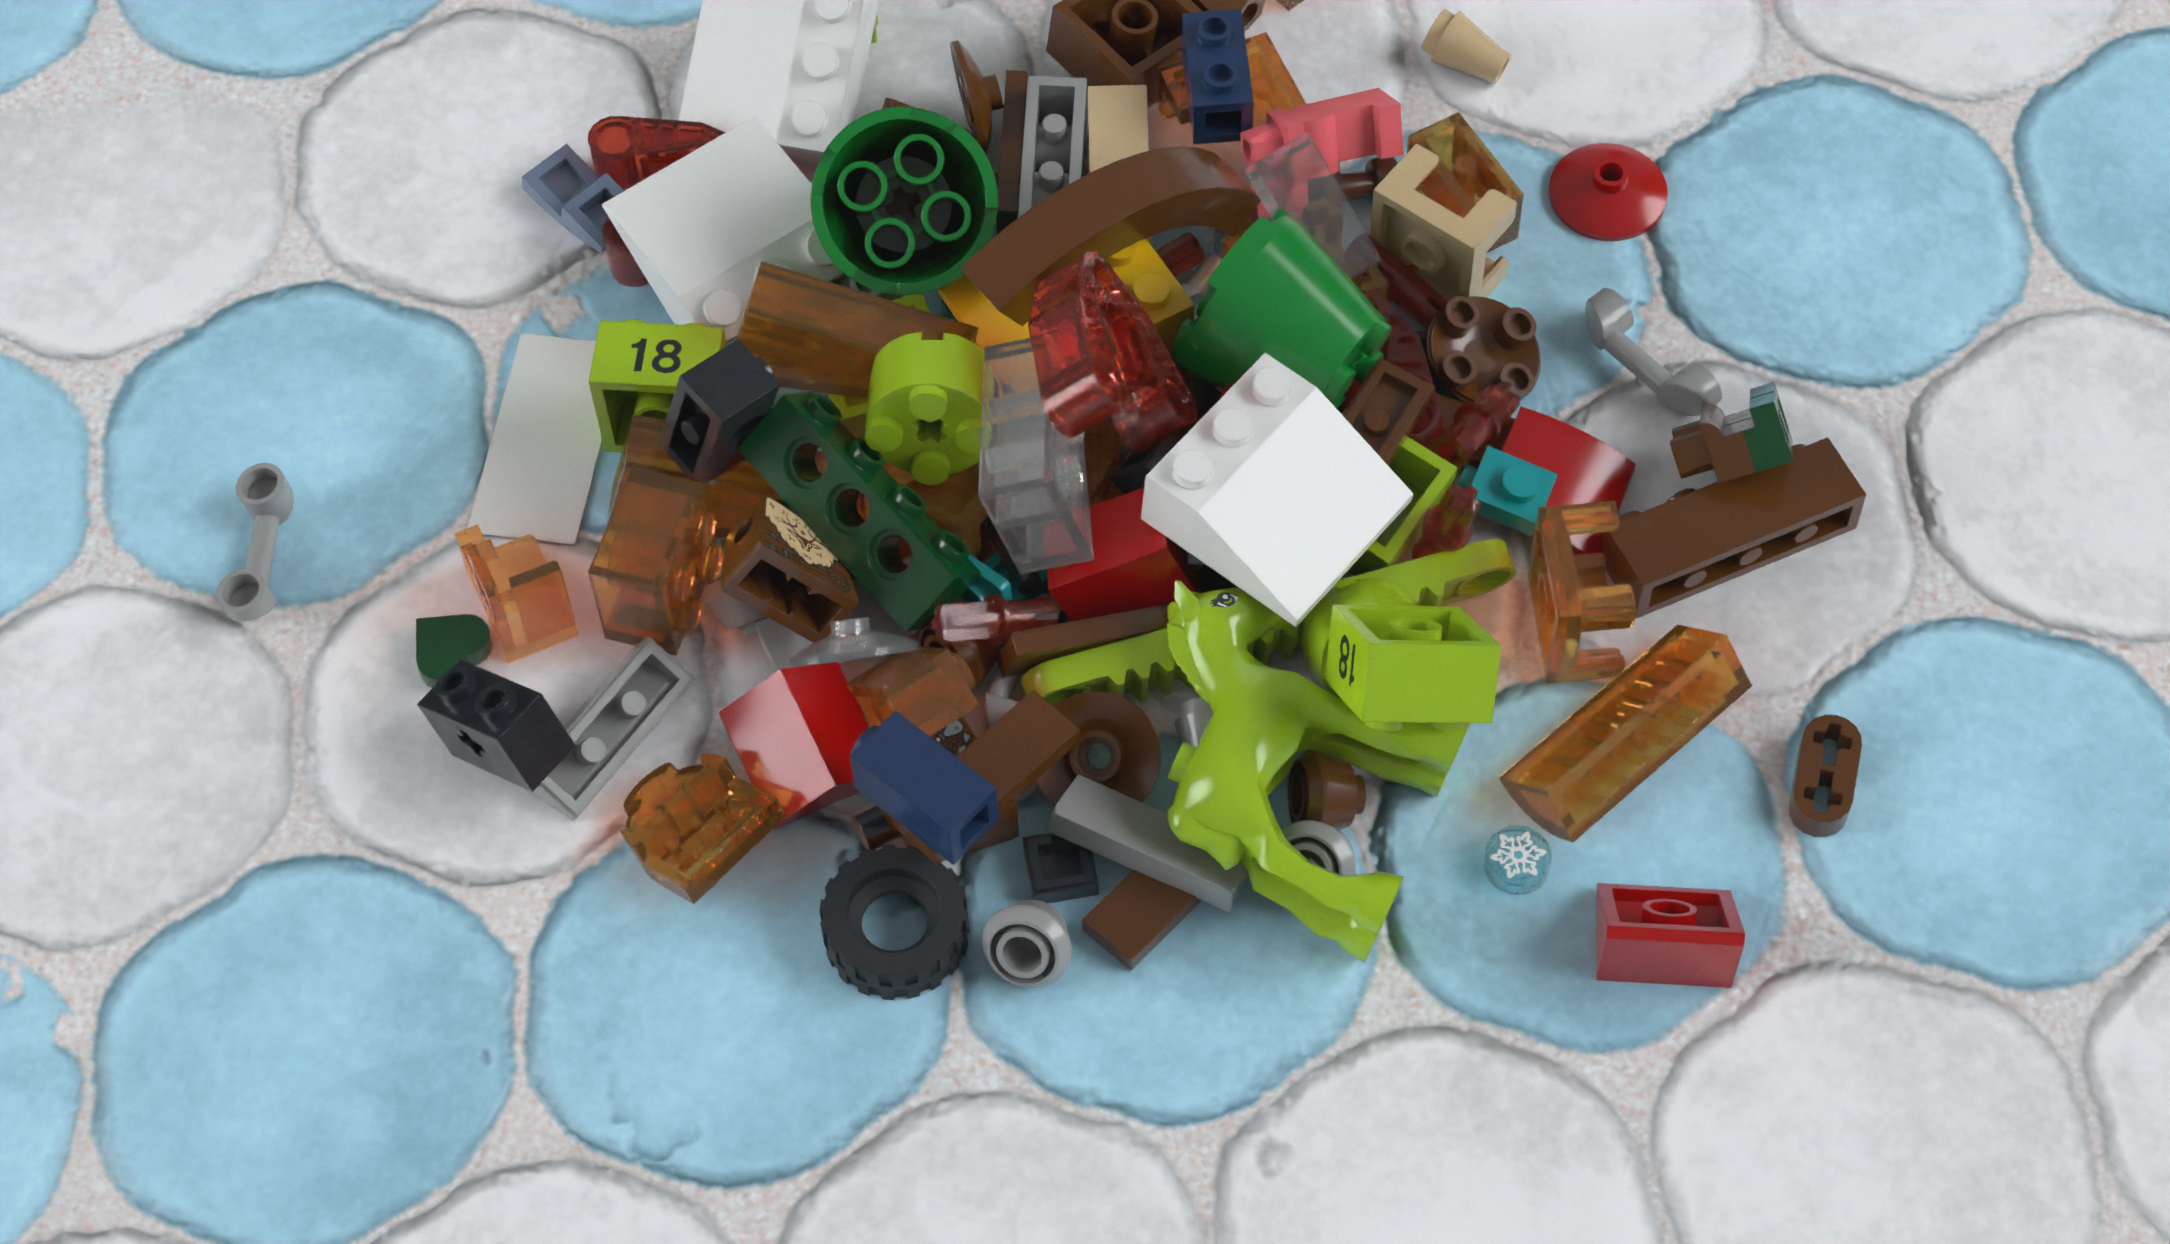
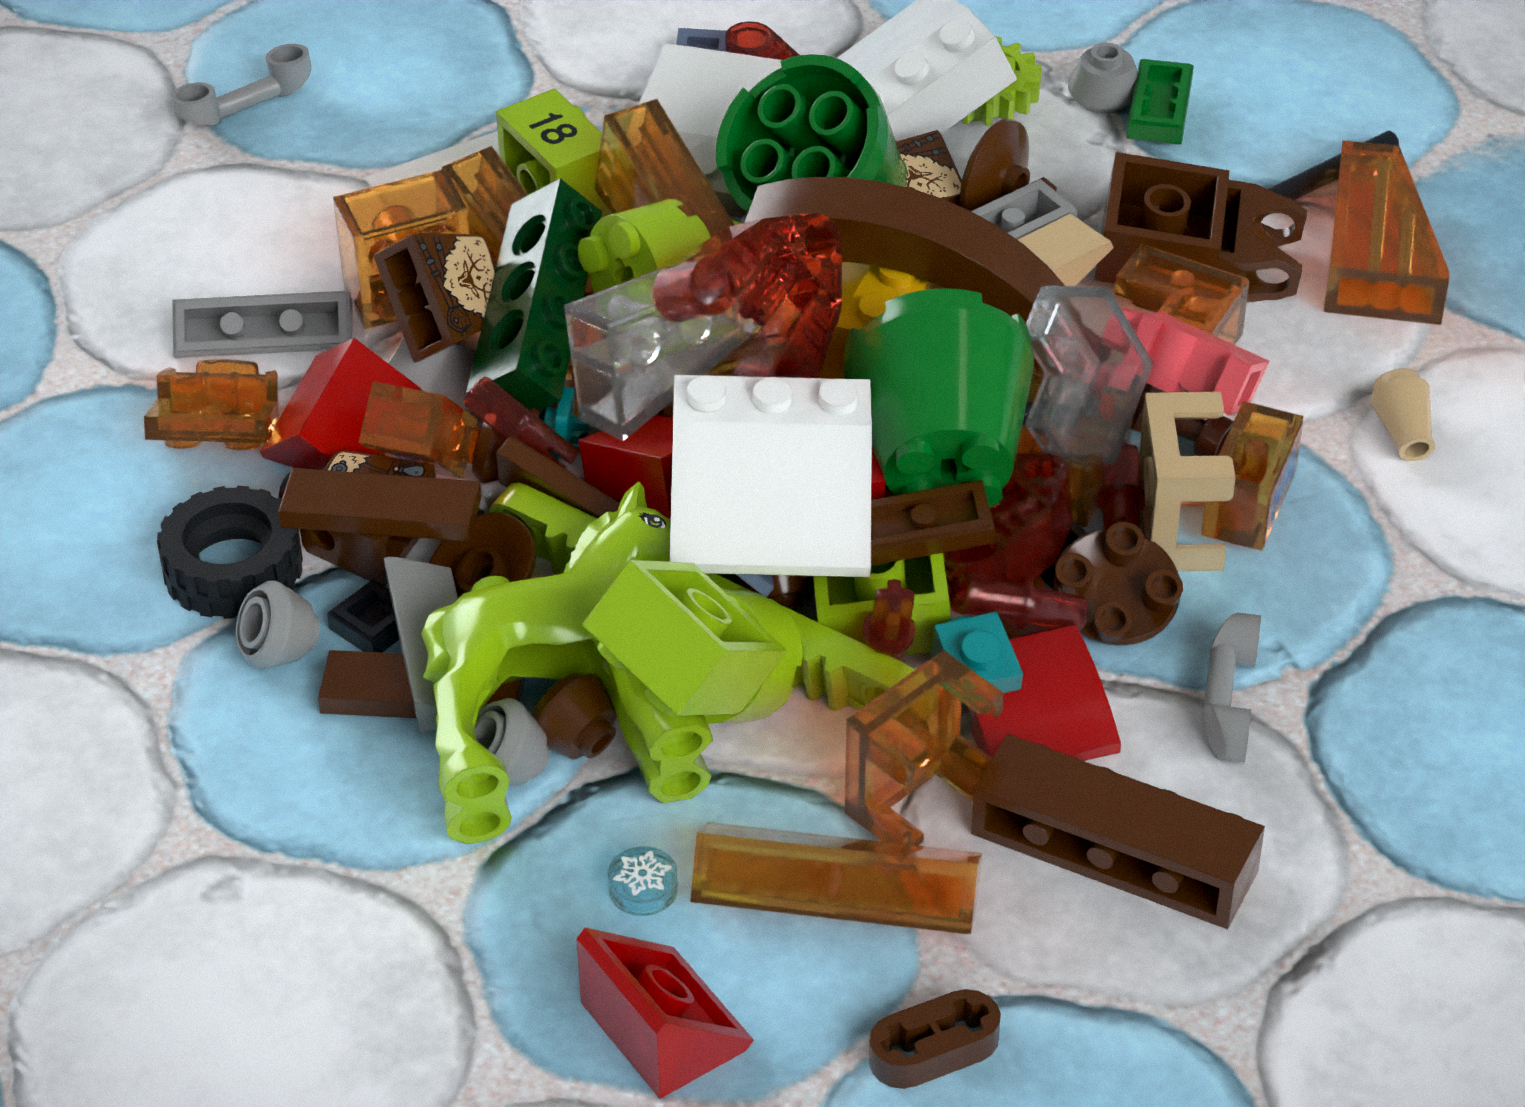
camera: 50 degrees right, 15 degrees down
dark green tile [416,614,493,688] -> none
black brick [417,659,576,792] -> none
clear orange panel [454,524,579,664] -> none
black brick [658,339,780,489] -> none
clear dish [789,617,919,667] -> none
dark blue brick [850,710,999,865] -> none
dark blue brick [1182,9,1254,145] -> none
red dish [1548,143,1668,241] -> none
hips [1670,382,1793,483] -> none

